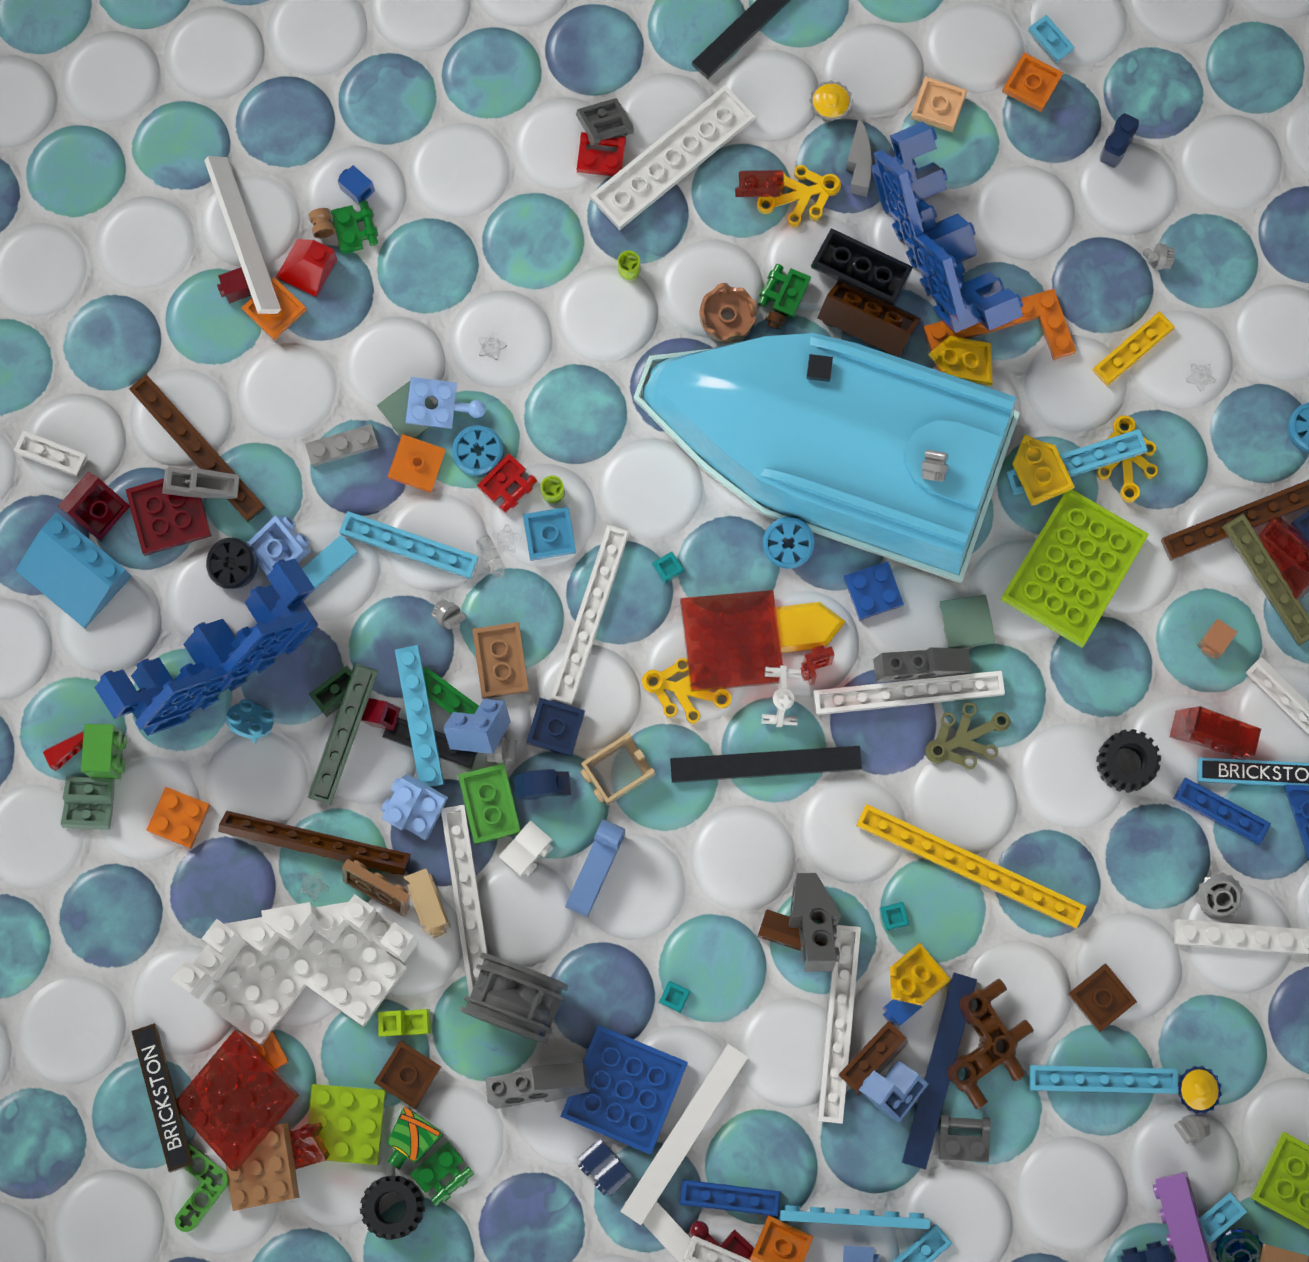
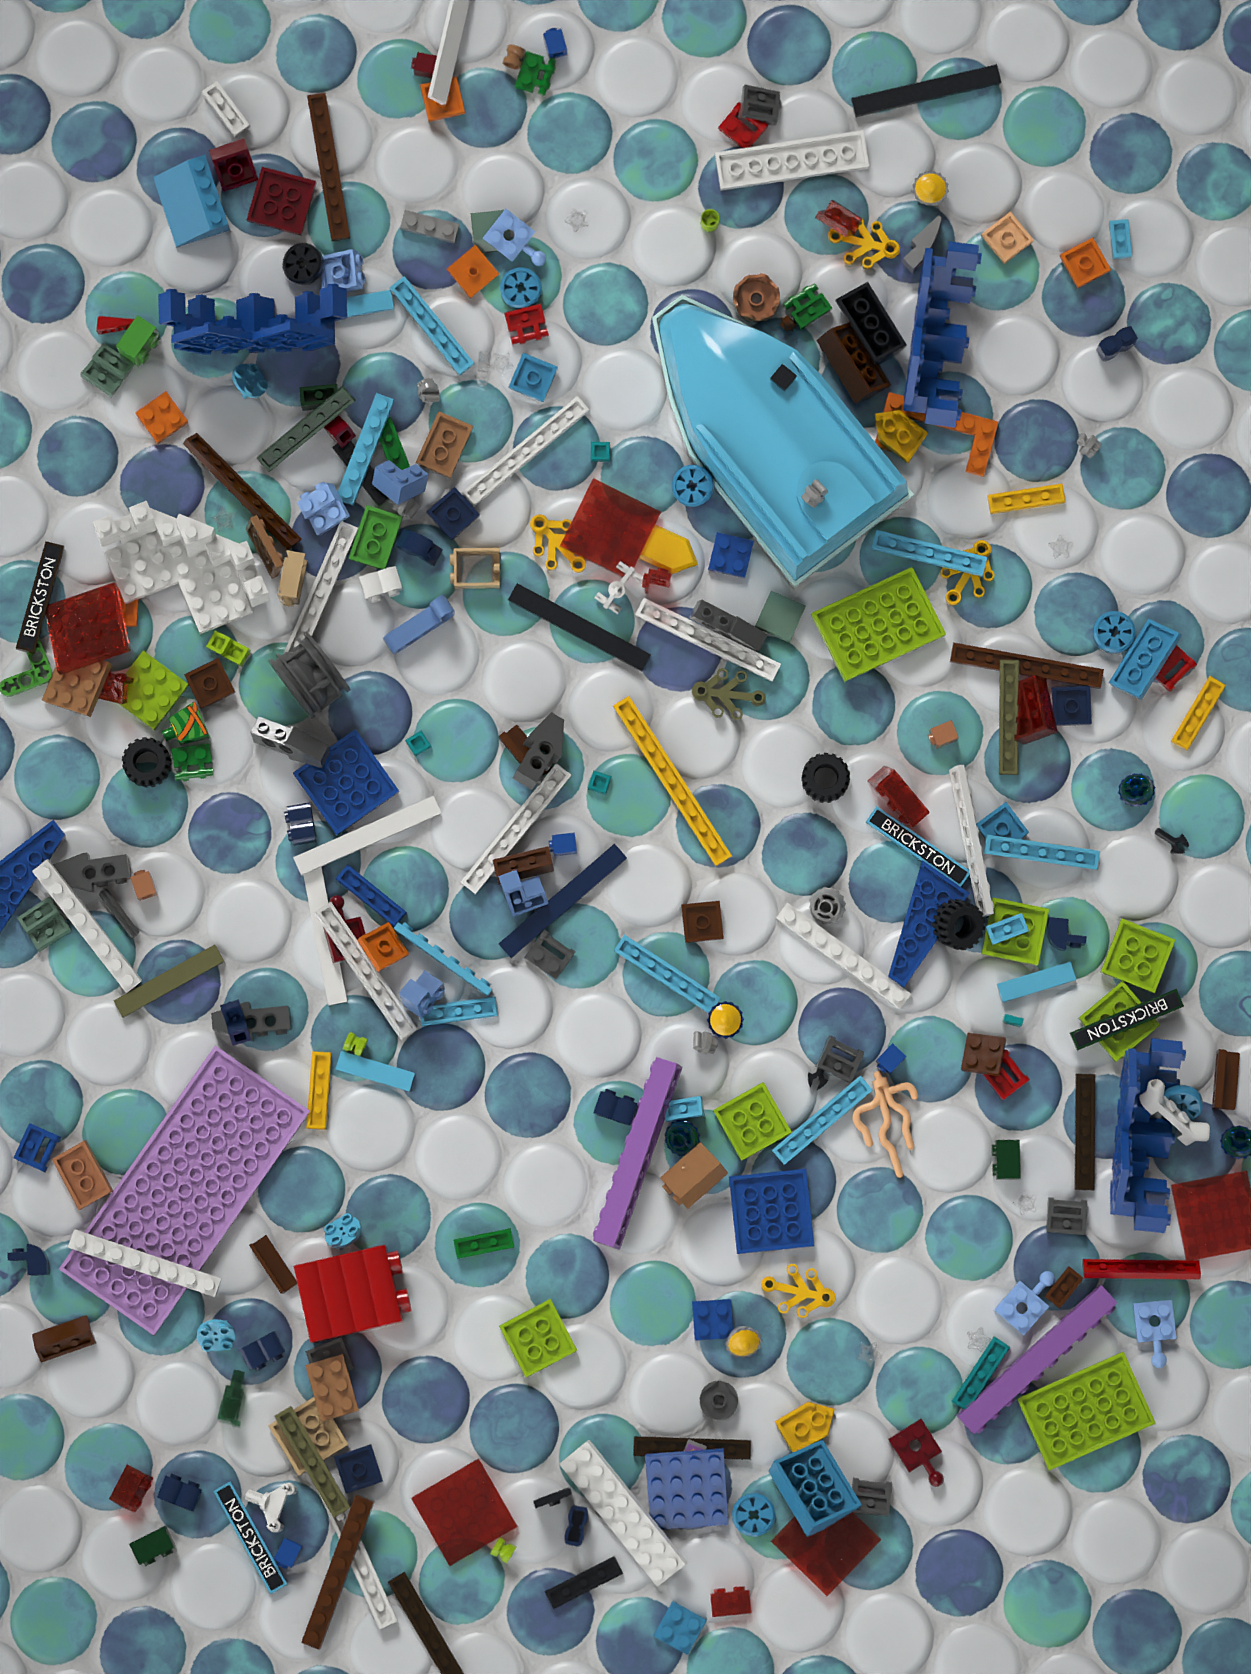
camera: 30 degrees right, 5 degrees up
light grey slope [162,466,239,499] -> none
red slope [276,239,338,297] -> none
lime wheel [541,475,565,504] -> none
yellow tile [890,942,951,1006] -> none
reddish brown pin [947,979,1034,1109] -> none
yellow tile [1012,434,1075,506] -> none
blue tile [1173,777,1271,845] -> none

